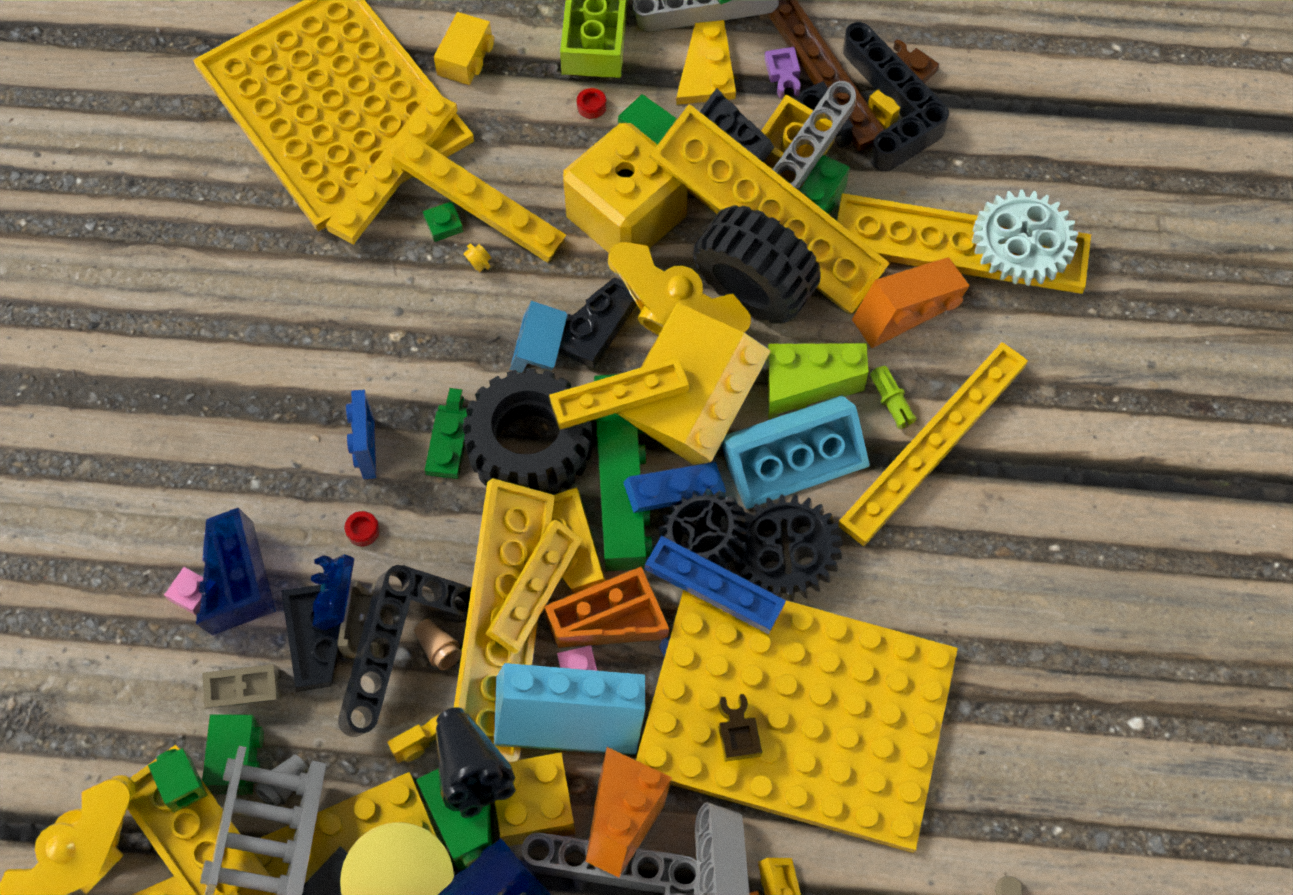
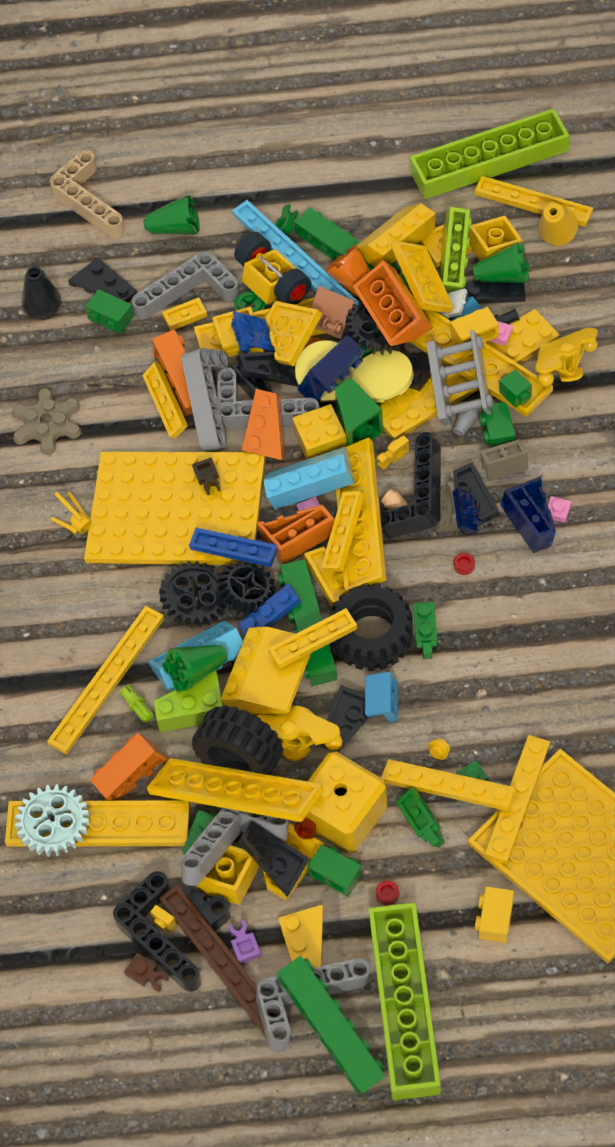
camera: 175 degrees right, 5 degrees down
blue plate [346,389,377,480] -> none
black cone [436,707,516,818] -> none
none -> yellow plant [51,491,92,535]
none -> green cone [162,645,228,692]
none -> green hinge [396,787,445,848]

